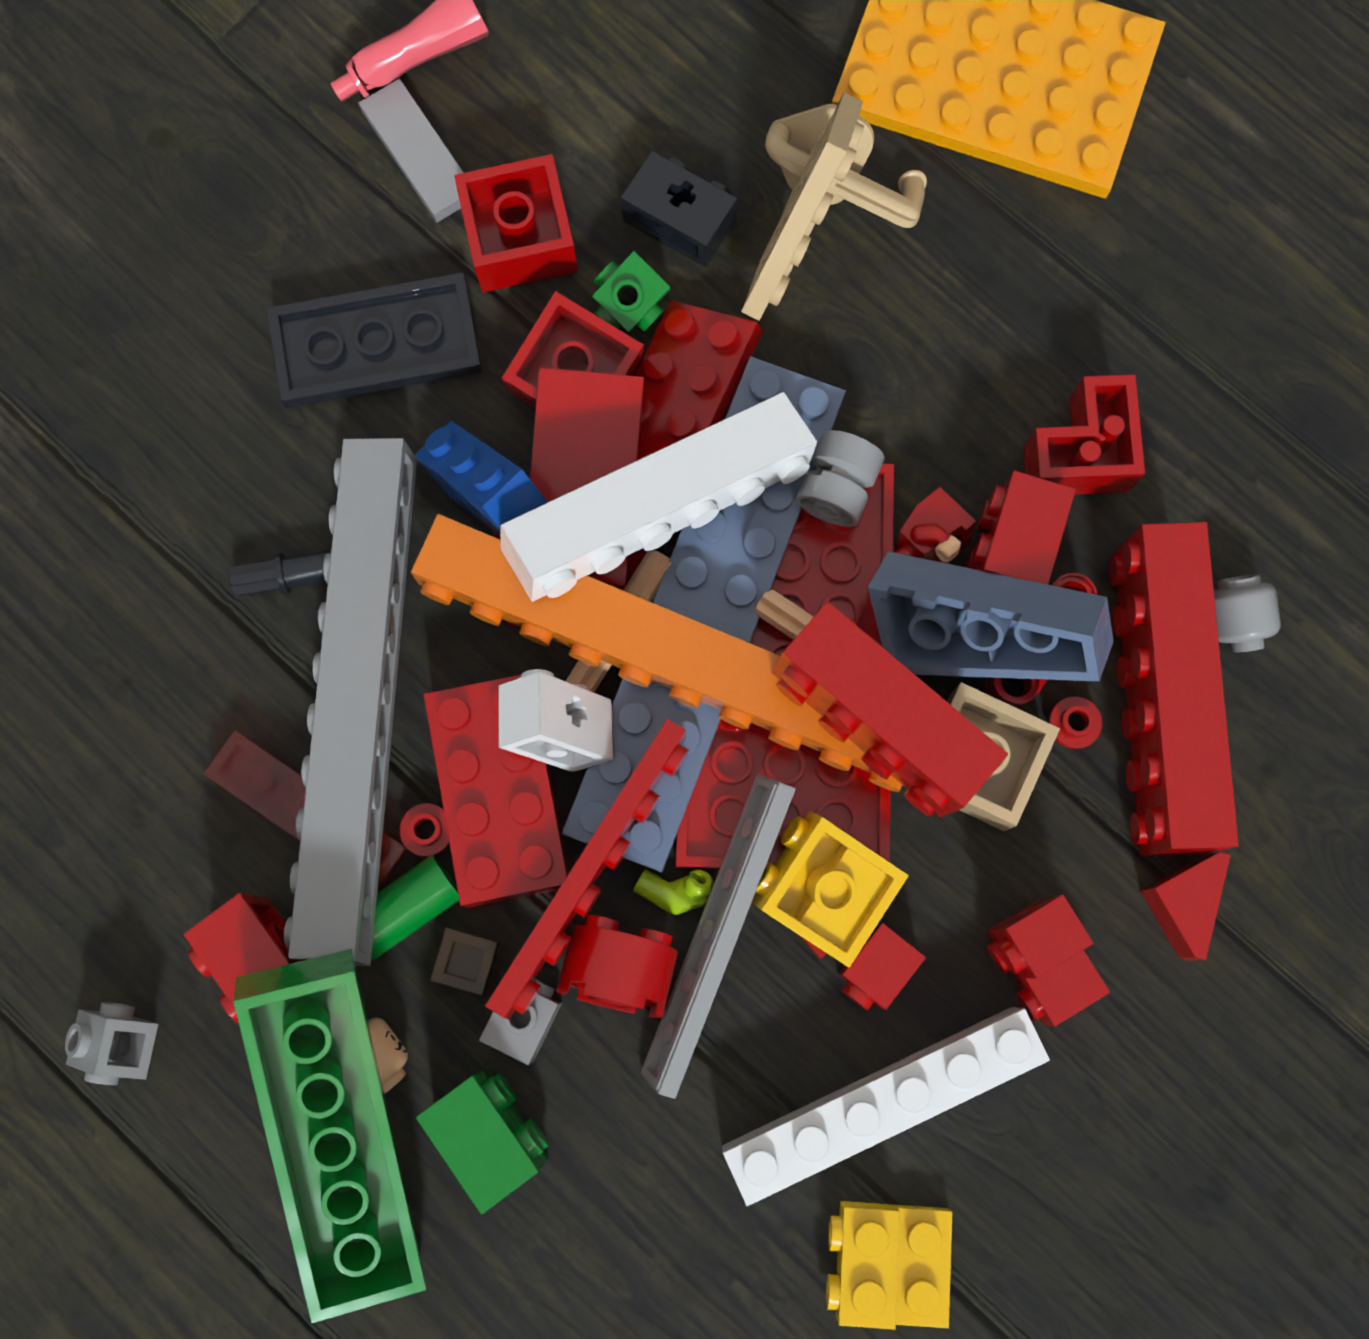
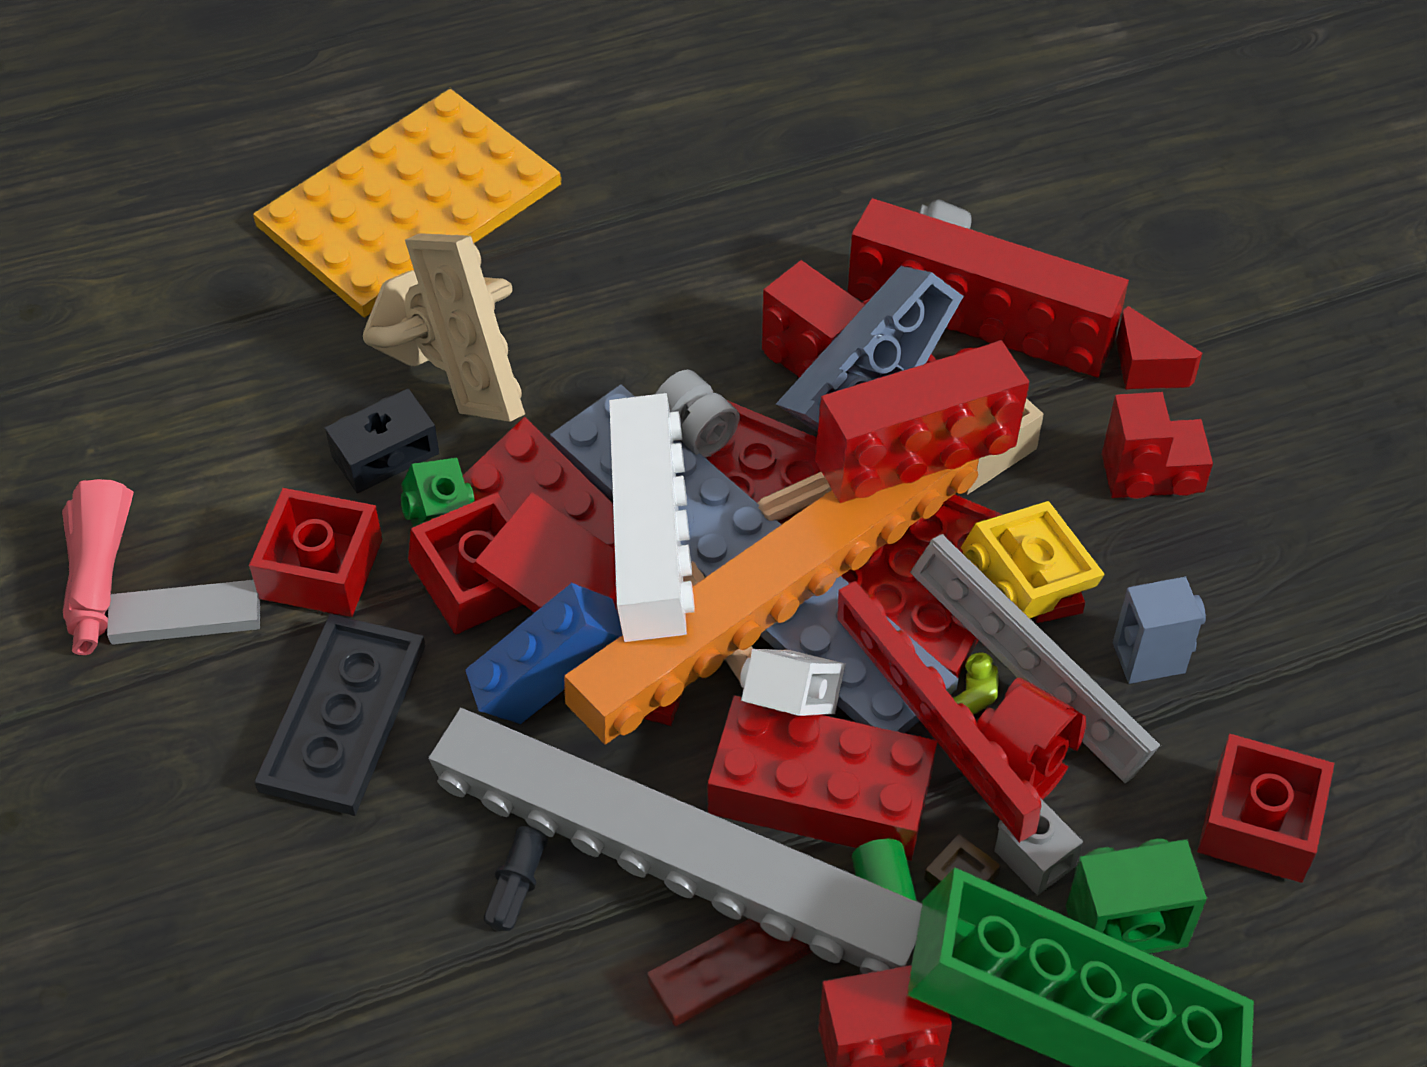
camera: 65 degrees left, 25 degrees down
red plate [400,803,450,857] -> none
white brick [722,1007,1050,1206] -> none
yellow plate [826,1201,952,1330] -> none
red brick [838,923,926,1011] -> none
red piece [894,487,976,563] -> none
red brick [1023,375,1145,495] -> none
none -> sand blue brick [1113,577,1206,684]
none -> red brick [1197,733,1335,883]

